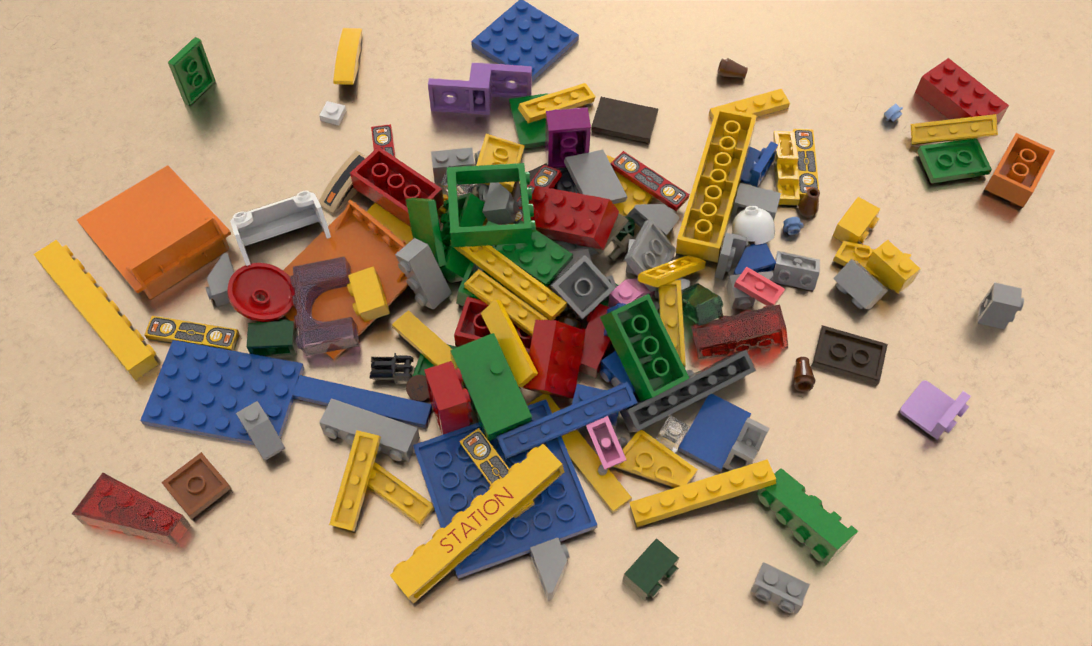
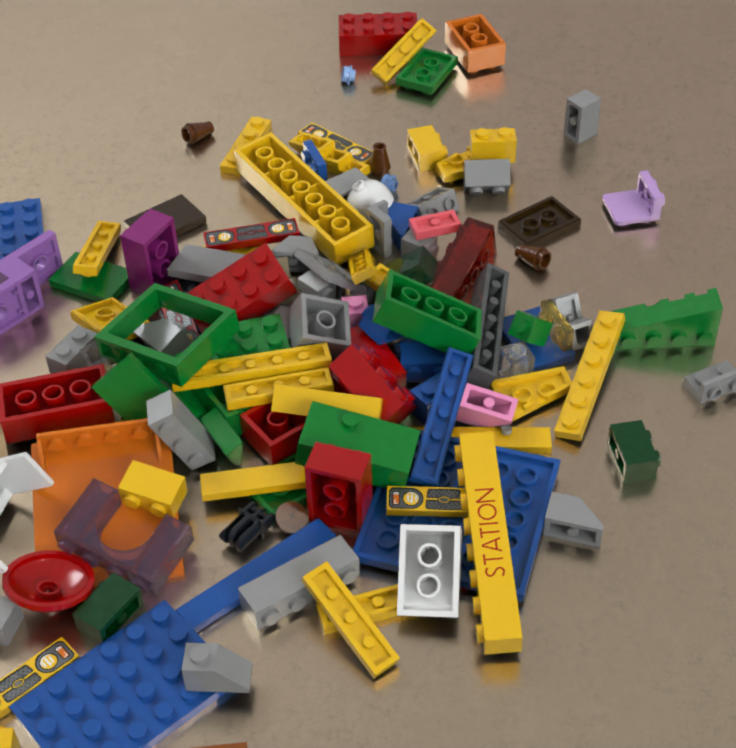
camera: 50 degrees left, 15 degrees down
none -> green slope [201,408,243,466]
none -> white slope [397,524,462,618]
none -> green brick [508,310,553,347]
none -> clear yellow plate [538,299,574,352]

